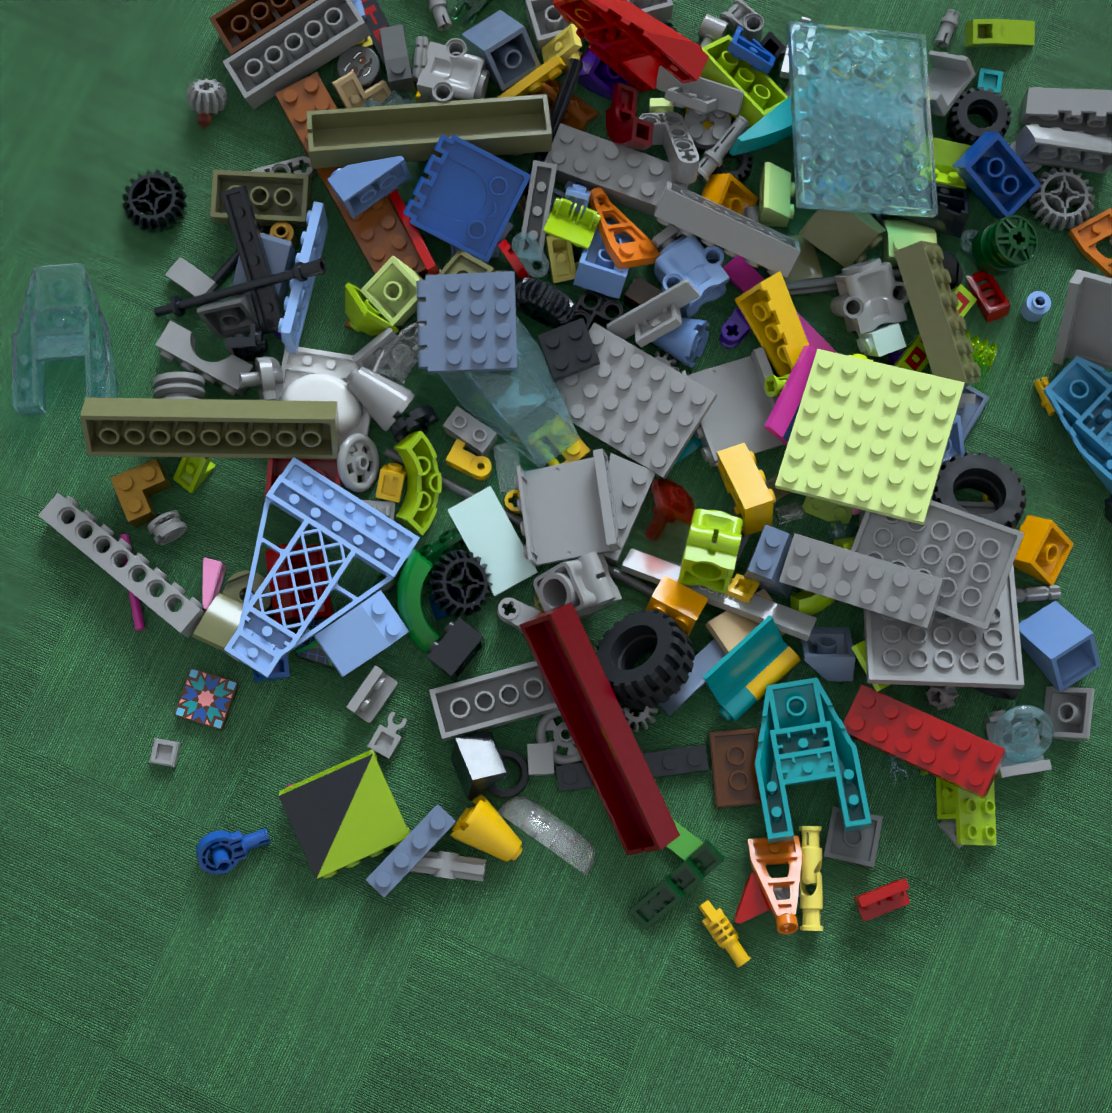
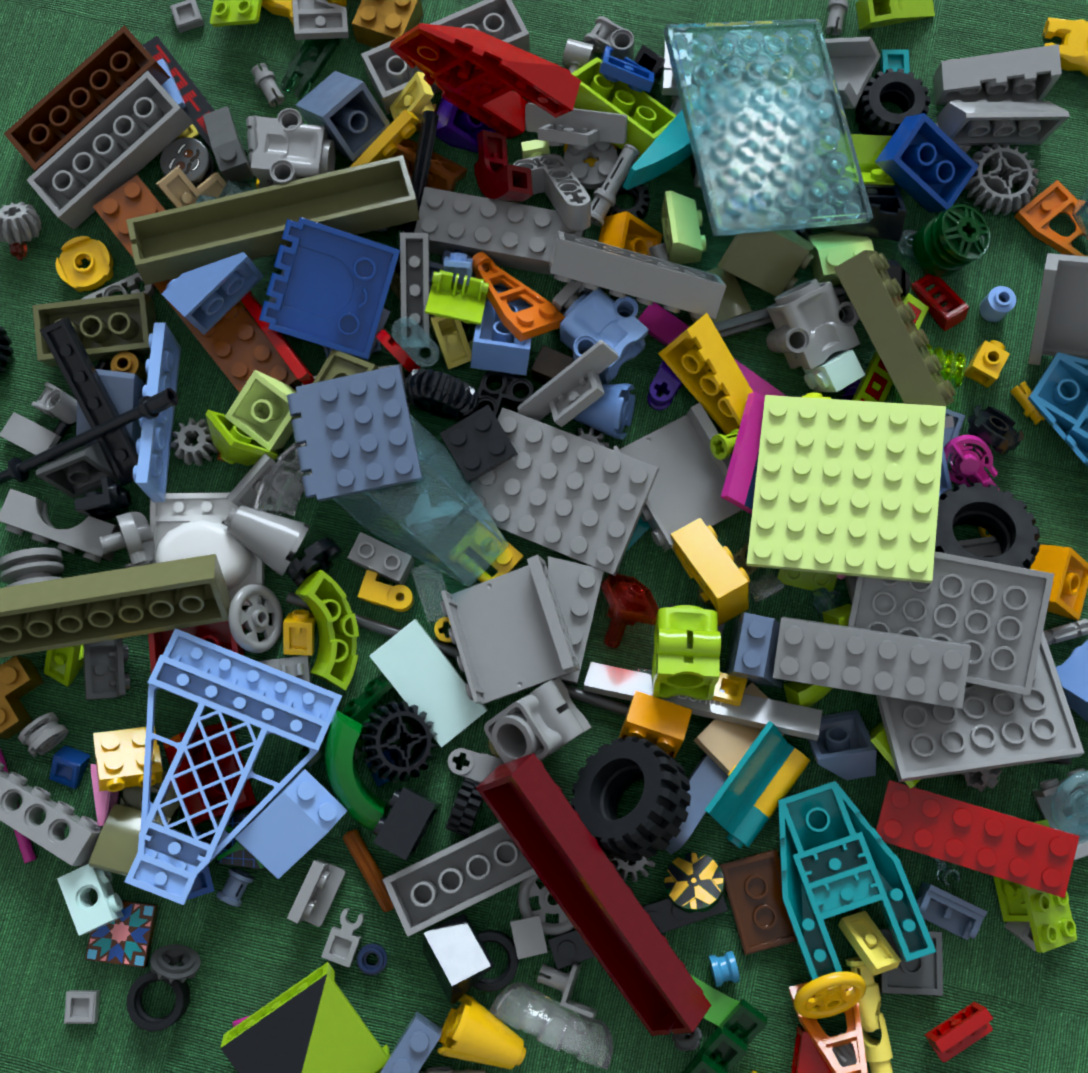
camera: 10 degrees left, 0 degrees up
none -> light grey piece [31,381,77,424]
none -> blue slope [49,746,90,789]
none -> yellow plate [55,236,114,292]
none -> light aqua brick [57,864,124,936]
none -> dark grey bracket [83,638,130,701]
none -> plate [93,726,163,792]
none -> black tyre [127,971,190,1032]
none -> dark grey gear [150,944,201,984]
none -> light grey gear [170,418,219,466]
none -> sand blue bush [216,867,254,907]
none -> dark orange axle [342,829,395,912]
none -> dark blue plate [357,943,388,975]
none -> black tyre [445,778,483,838]
none -> light grey bracket [537,962,598,1018]
none -> tile [664,852,724,913]
none -> dark grey plate [672,1027,702,1051]
none -> dark azure wheel [708,951,740,987]
none -> yellow plate [794,971,866,1019]
none -> light yellow plate [838,911,901,976]
none -> sand blue hinge [915,882,987,940]
none -> dark pink pin [944,435,1000,490]
none -> yellow brick [963,340,1010,388]
none -> black plate [967,405,1024,455]

